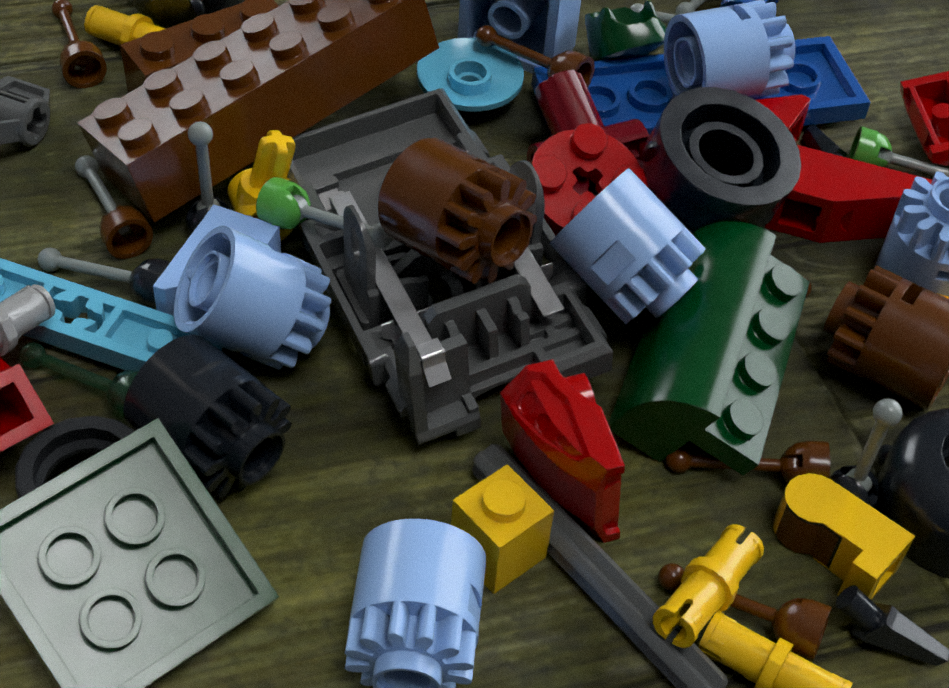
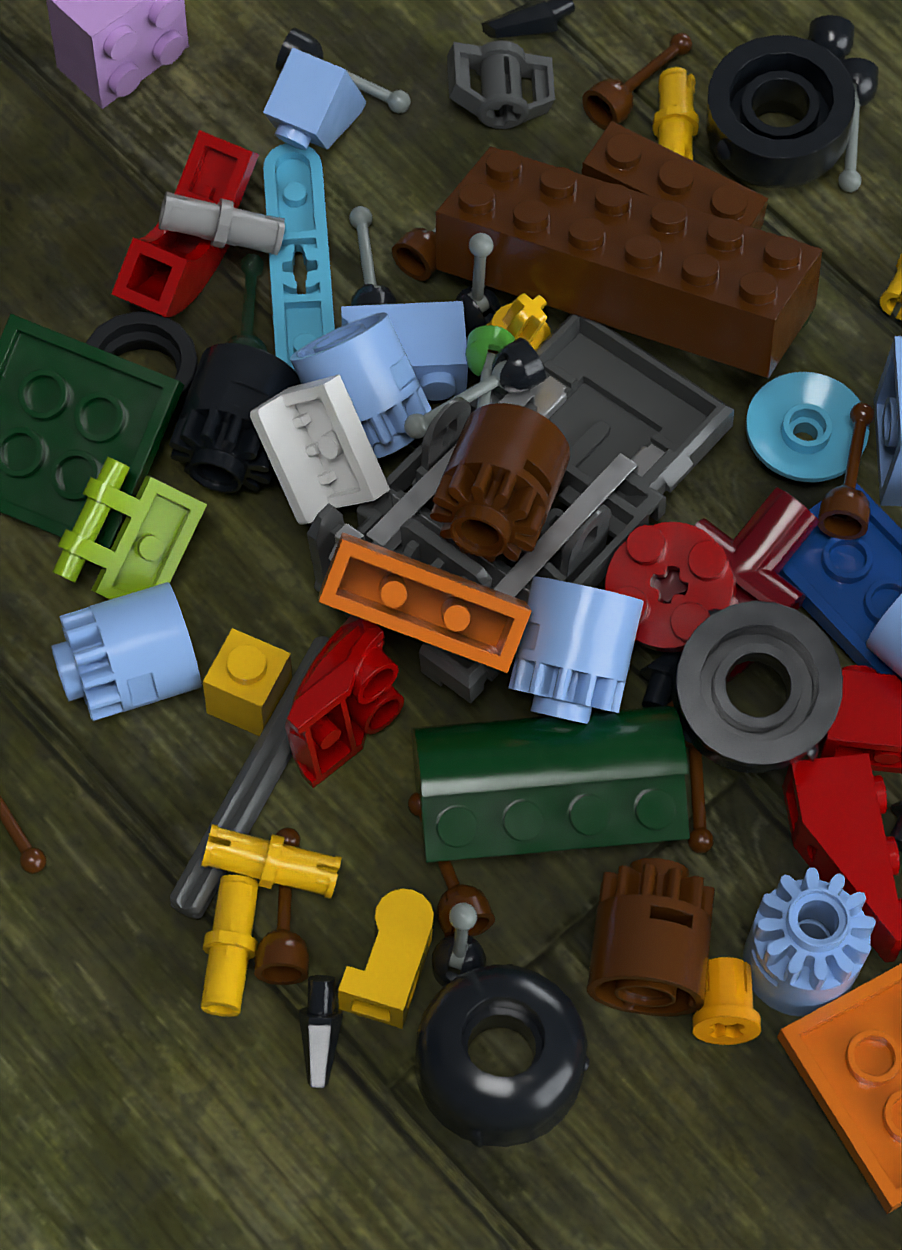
camera: 65 degrees right, 15 degrees up
none -> lime plate [52,457,207,600]
none -> white bracket [250,374,390,525]
none -> orange brick [318,532,532,673]
none -> black hinge [404,337,546,439]

